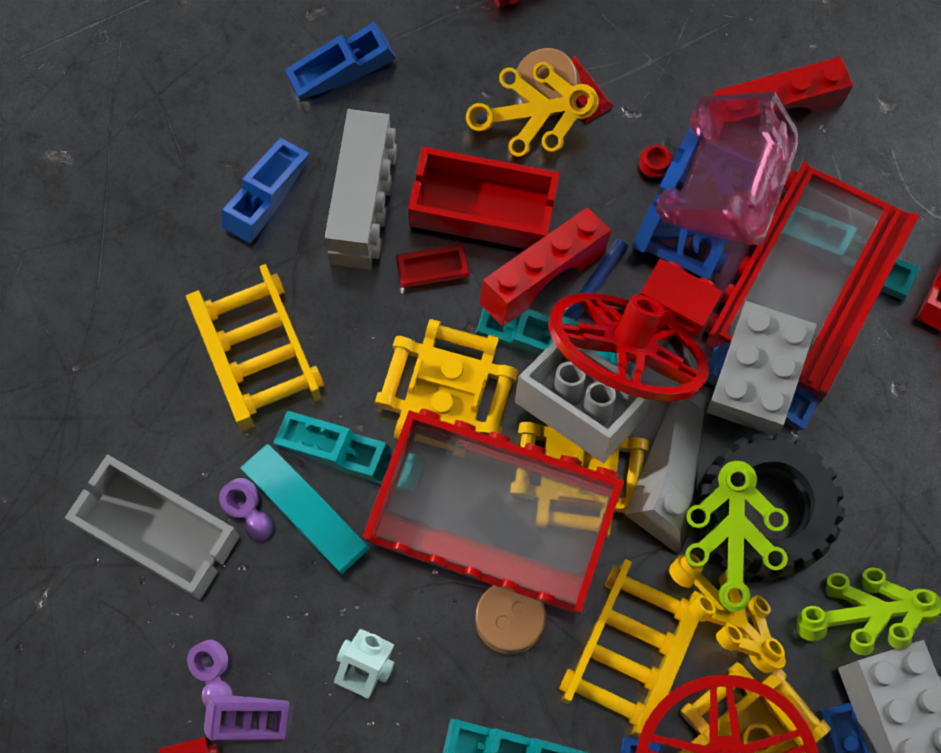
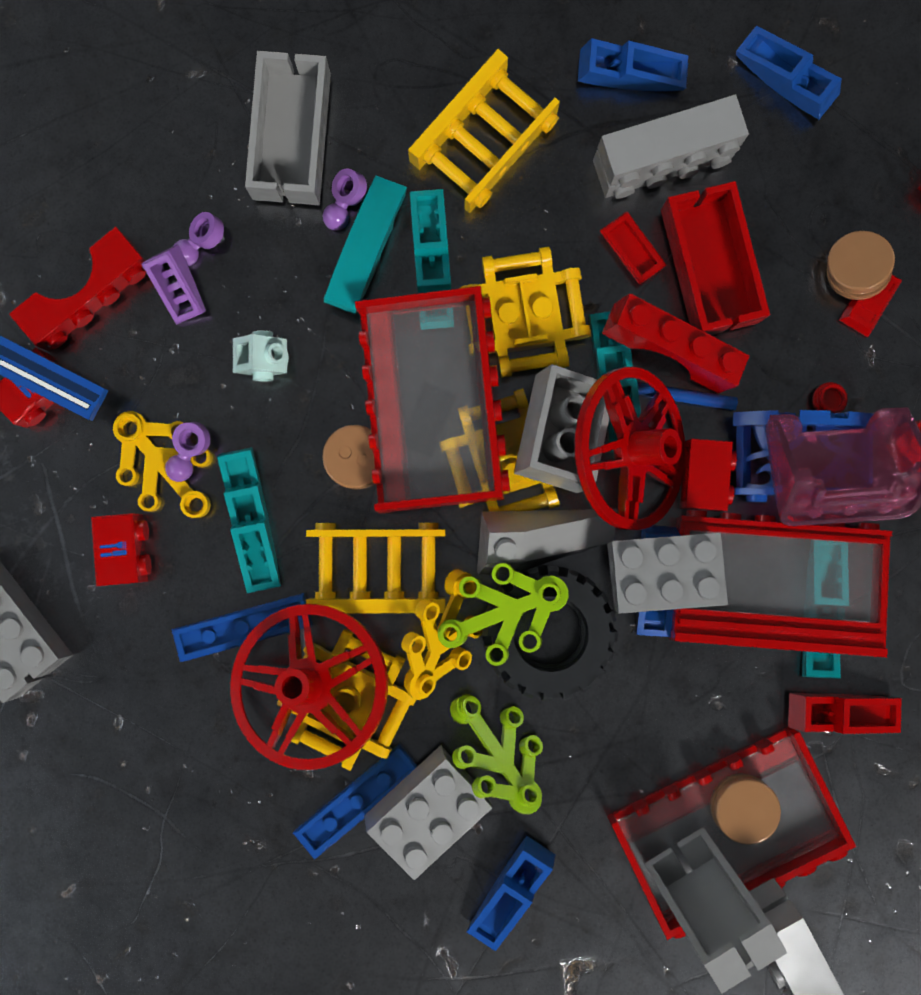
camera: 65 degrees right, 15 degrees up
yellow plant [466,62,599,157] -> none

